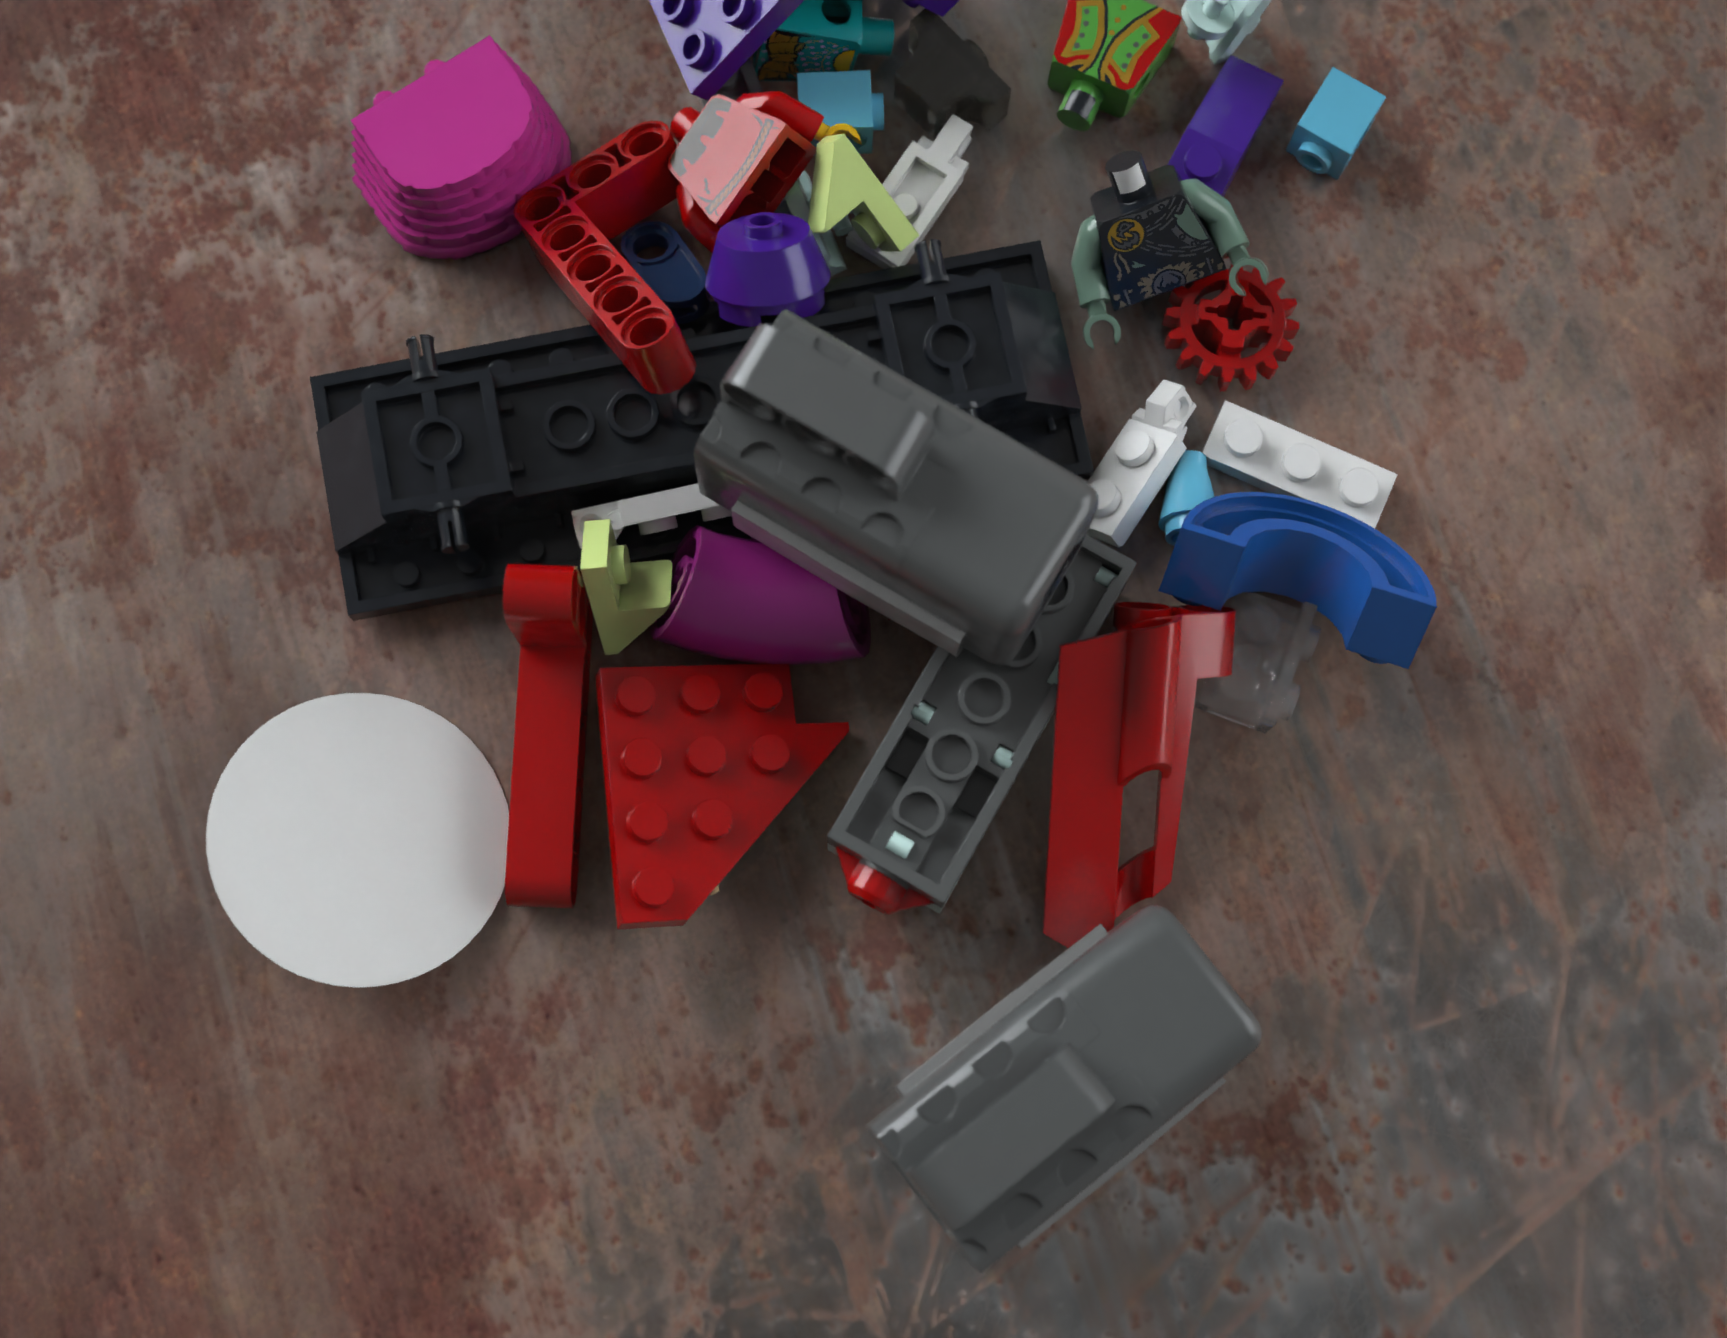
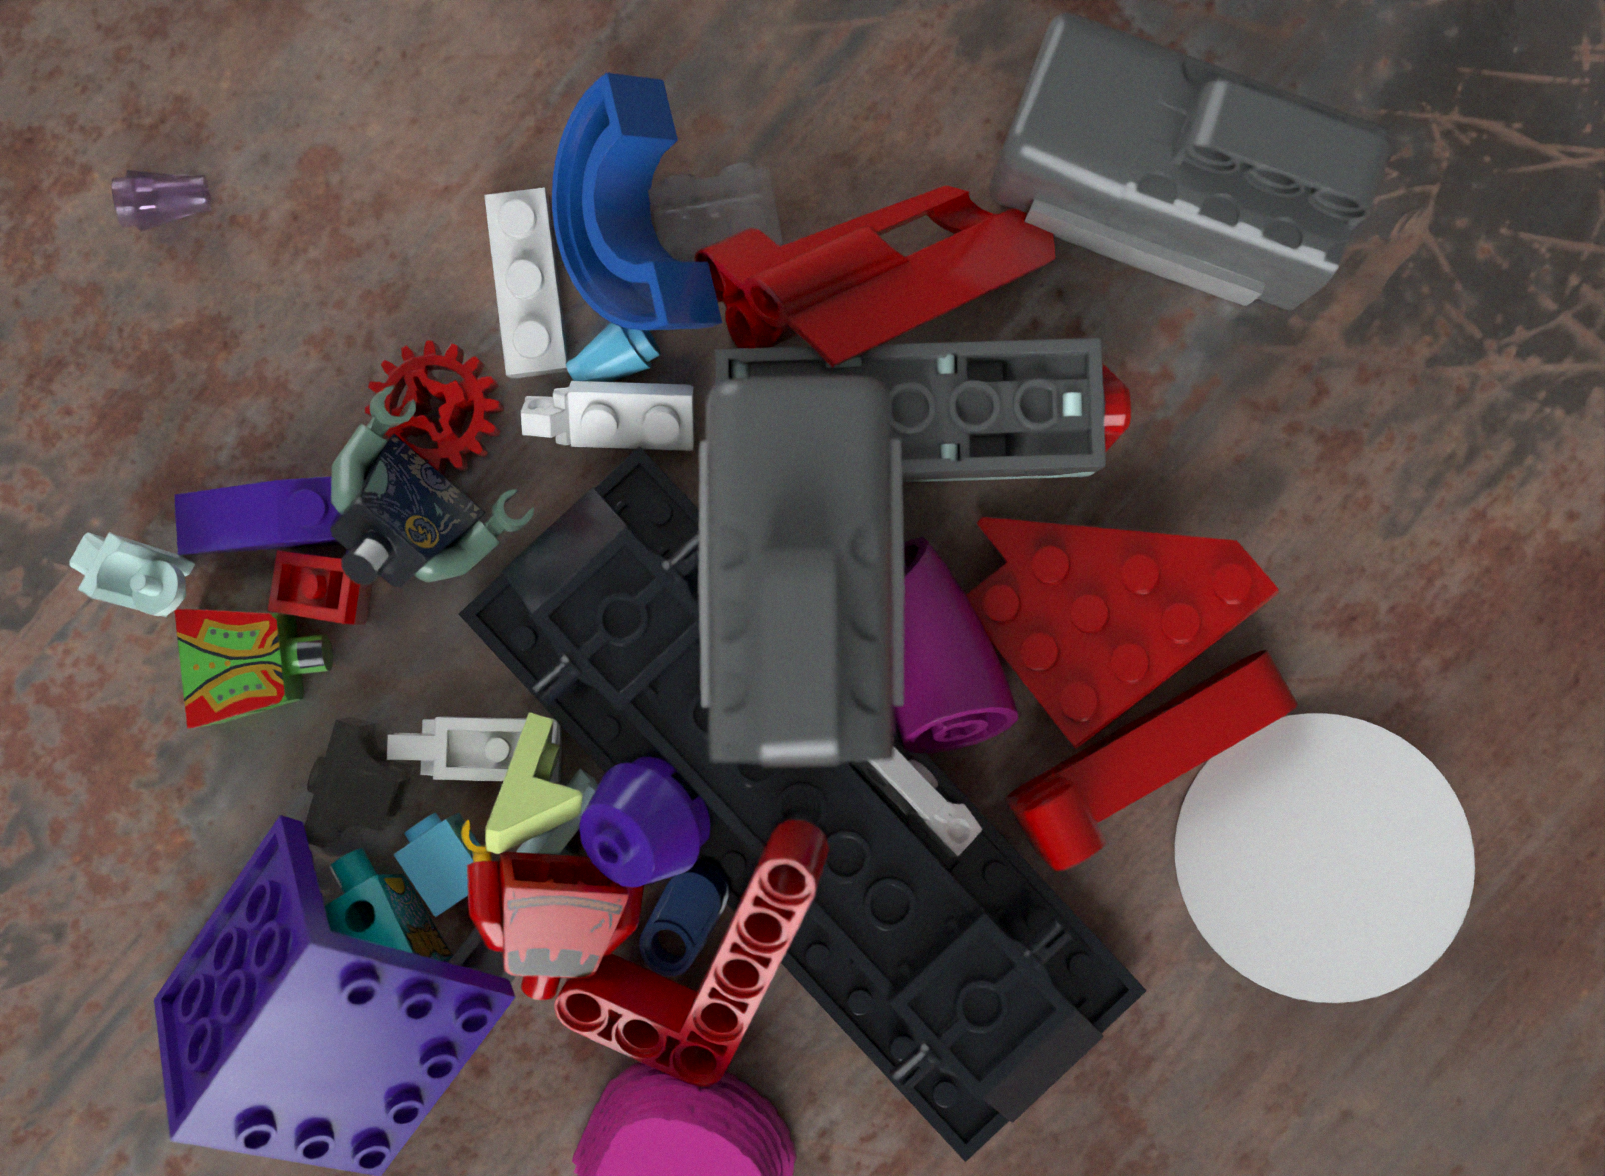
camera: 120 degrees left, 10 degrees up
yellowish green slope [580,519,673,655] -> none
medium azure brick [1286,67,1386,180] -> none
none -> clear purple cone [111,170,212,232]
none -> red slope [268,550,373,625]

